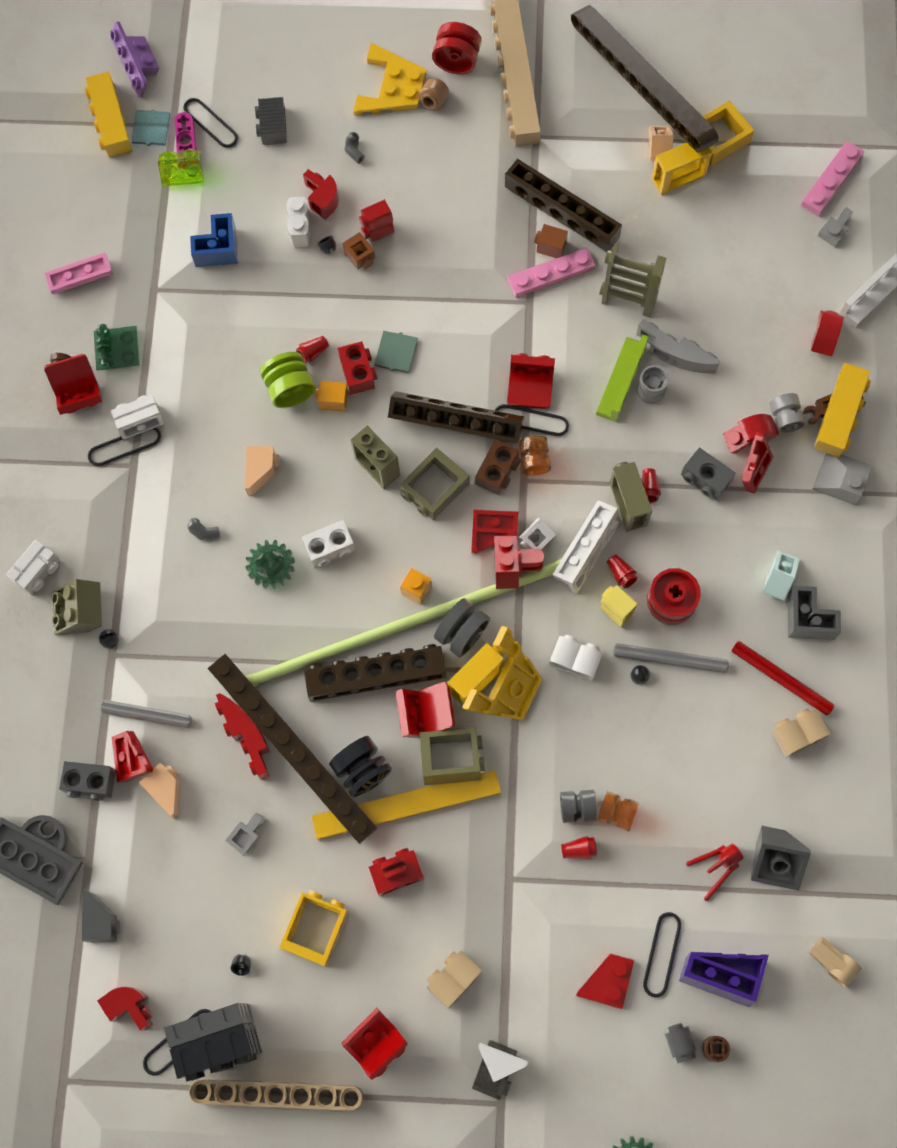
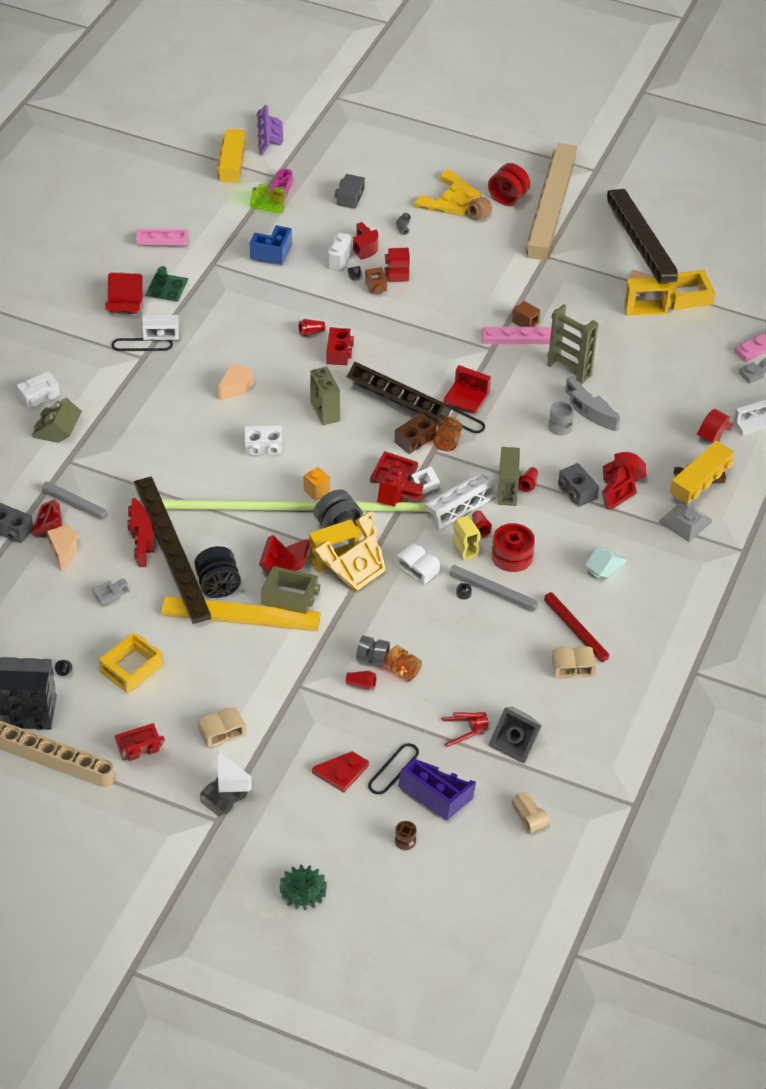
camera: 15 degrees right, 25 degrees down
black hinge [99,629,119,649] -> none
clear light blue piece [131,109,170,146] -> none
black piece [183,98,238,147] -> none
dark grey arm [188,518,220,540] -> none
clear green gear [245,540,295,589] -> none
lime wheel [259,352,316,408] -> none
dark brown brick [304,644,447,702] -> none
light orange brick [315,381,348,412] -> none
red brick [368,848,424,896] -> none
sand green piece [374,330,418,373] -> none
olive window [400,447,470,520] -> none
dark brown brick [505,158,622,252] -> none
lime fence [596,334,649,422] -> none
dark grey brick [665,1023,696,1063] -> none
light grey wheel [769,393,806,434] -> none
dark grey brick [788,586,841,640] -> none

